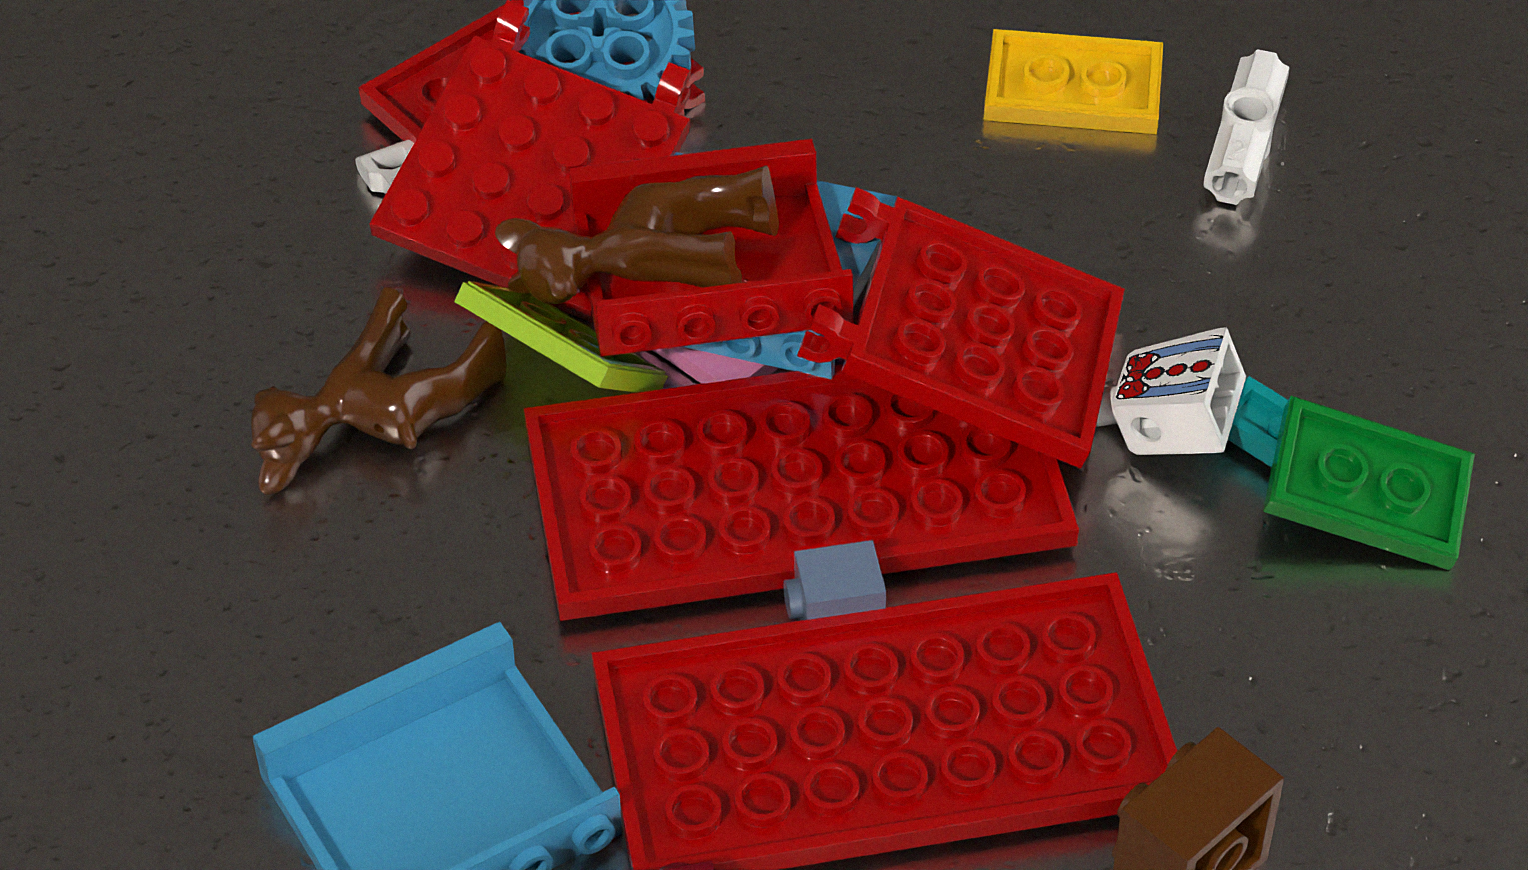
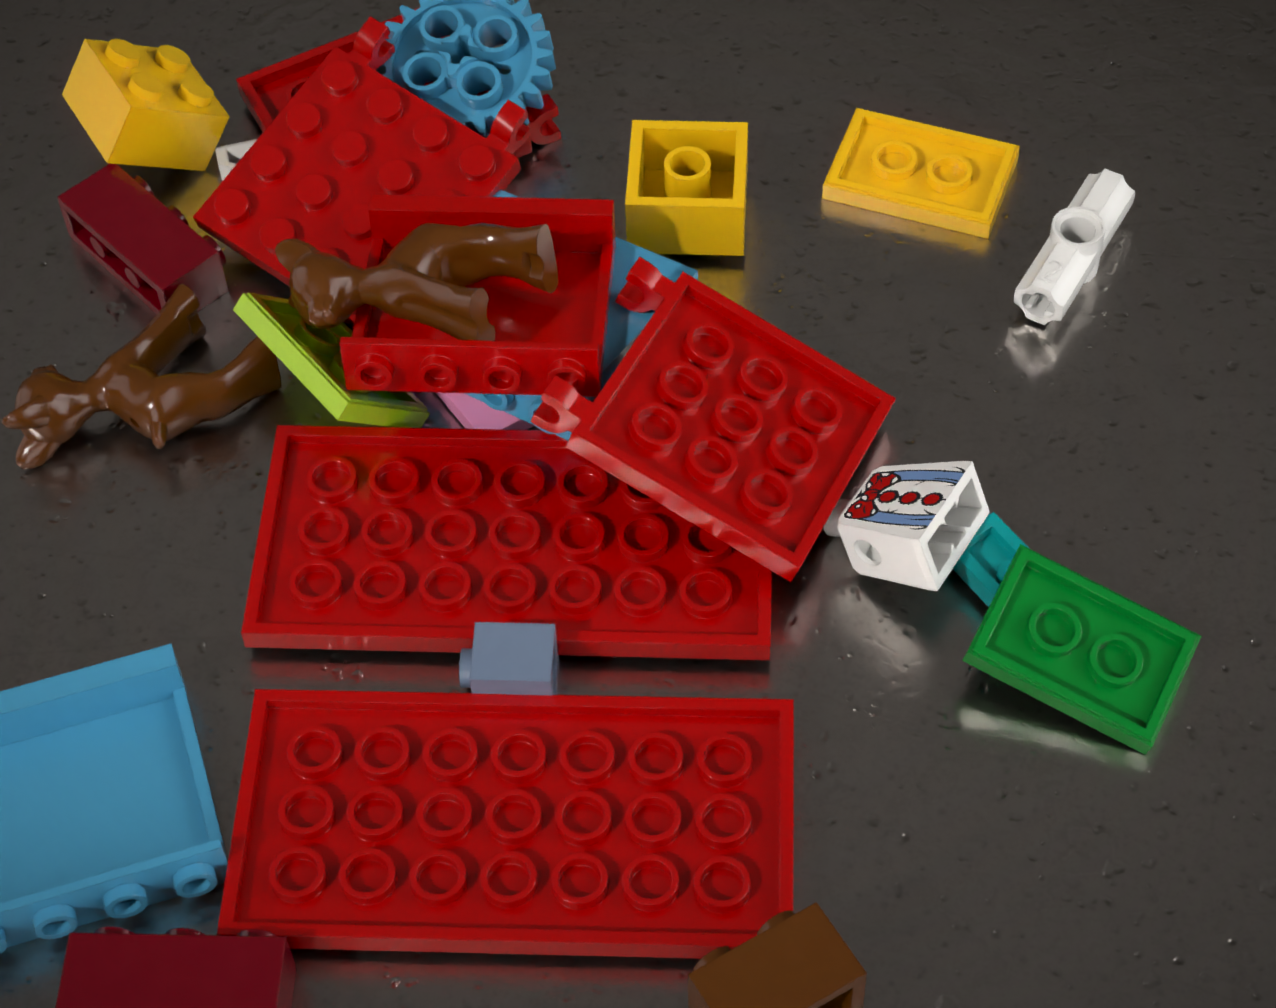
camera: 15 degrees right, 5 degrees up
none -> dark red brick [57,163,229,314]
none -> yellow brick [62,39,230,171]
none -> yellow brick [625,120,748,256]

